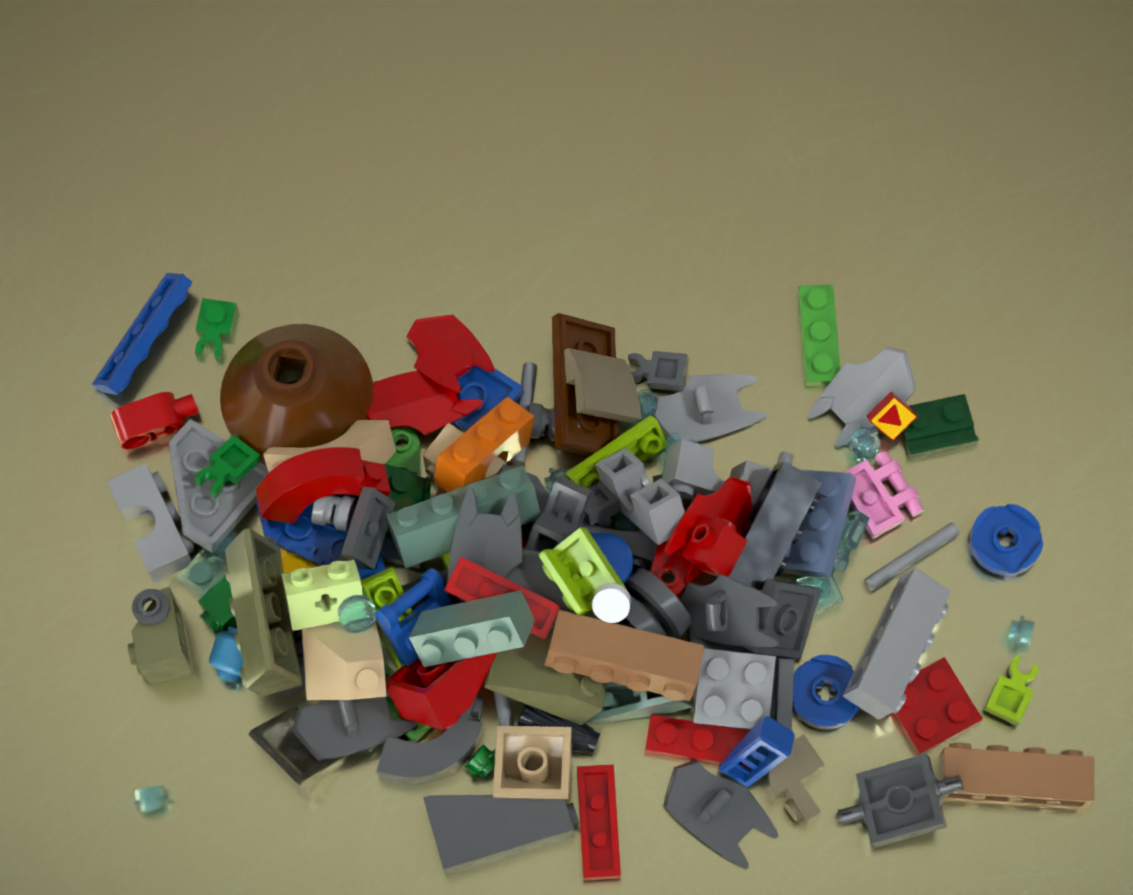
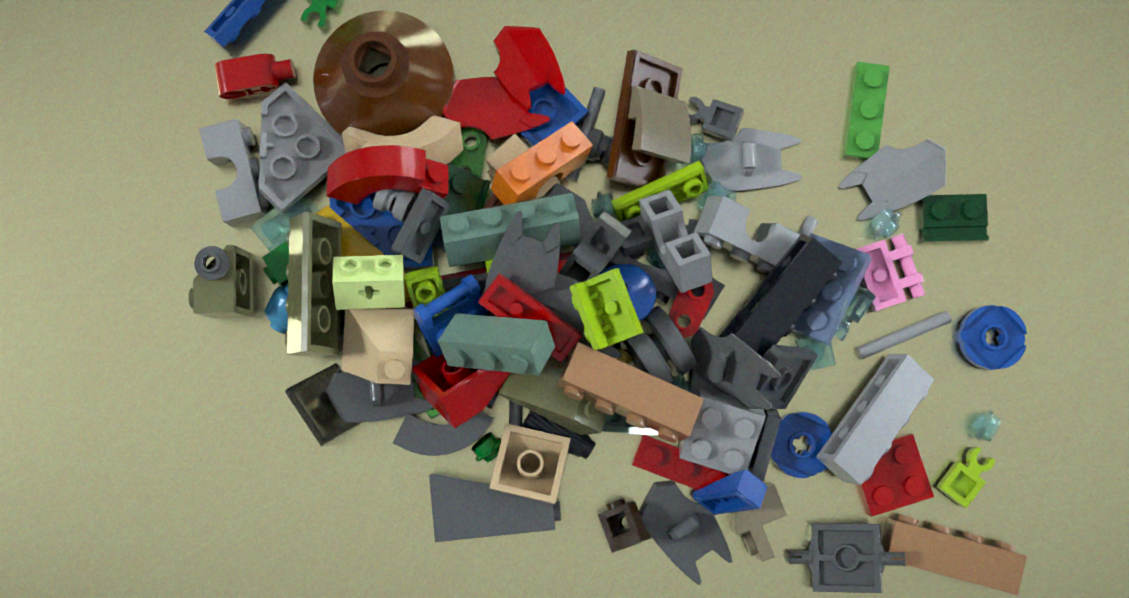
camera: 10 degrees right, 15 degrees up
clear light blue plate [132,785,169,812] -> none
green plate [195,435,260,499] -> none
clear light blue tile [338,595,377,633] -> none
red plate [577,764,621,880] -> none
white tile [592,583,631,623] -> none
red shield [664,476,752,583] -> none
red brick [681,517,747,577] -> none
tile [866,391,918,441] -> none
none -> dark brown brick [598,498,651,553]

